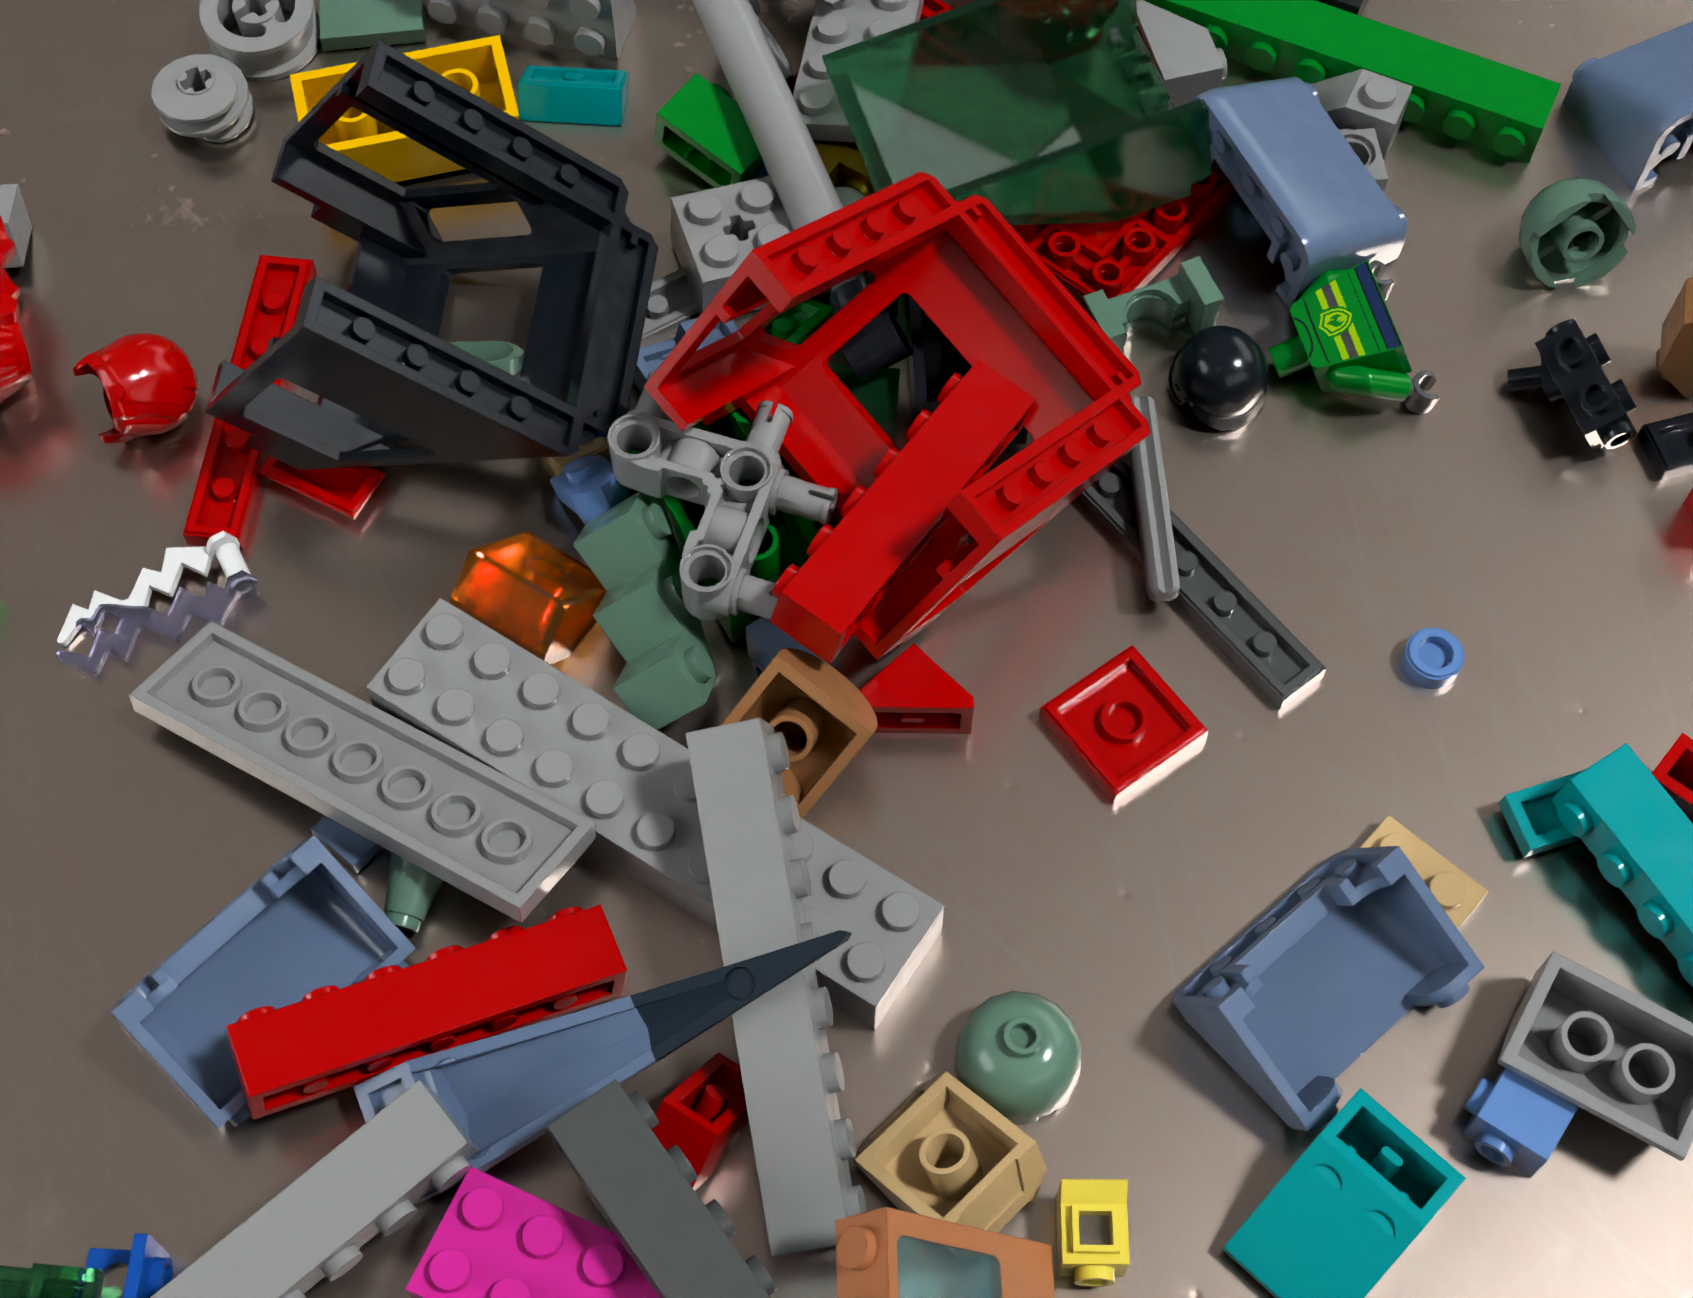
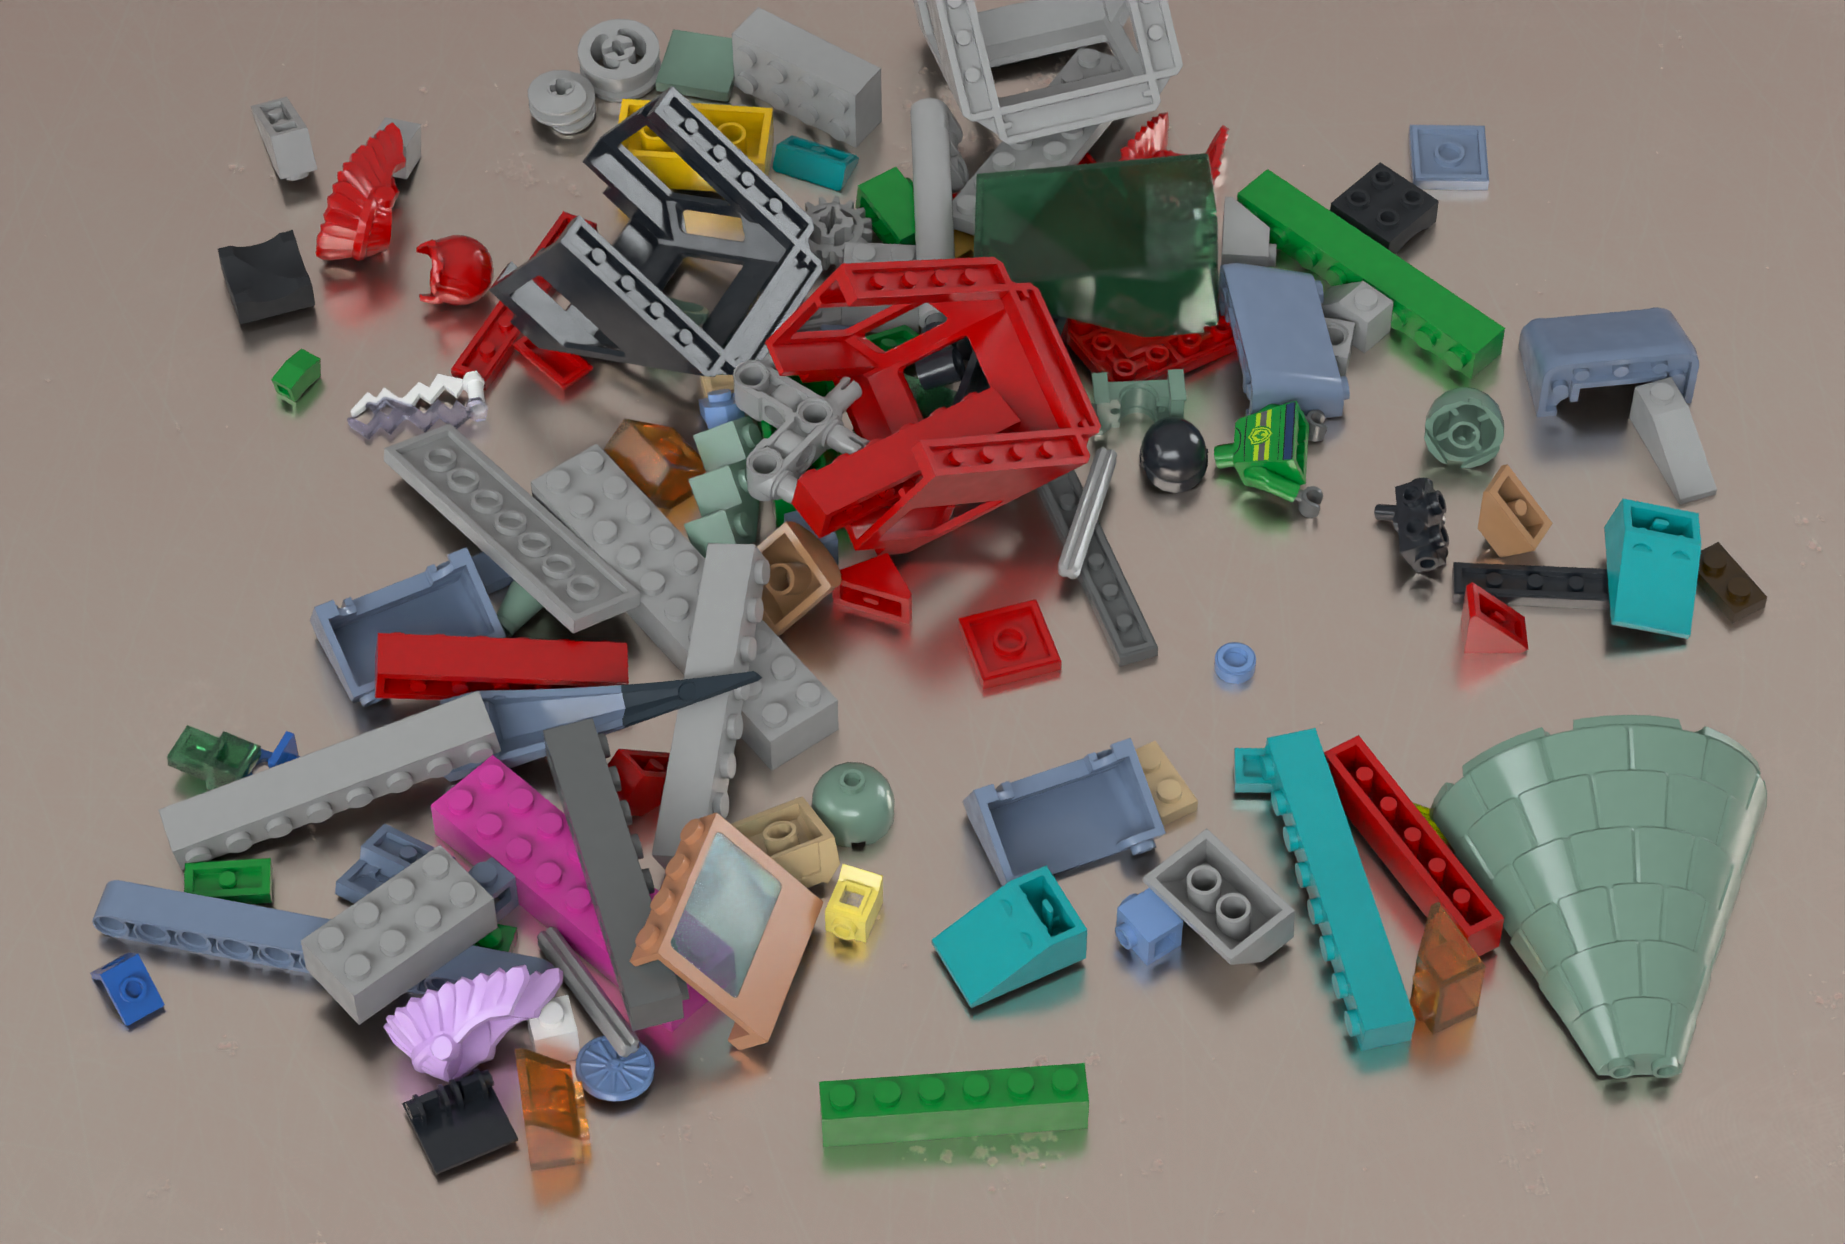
camera: 20 degrees right, 10 degrees down
none -> light grey gear [805,196,872,270]

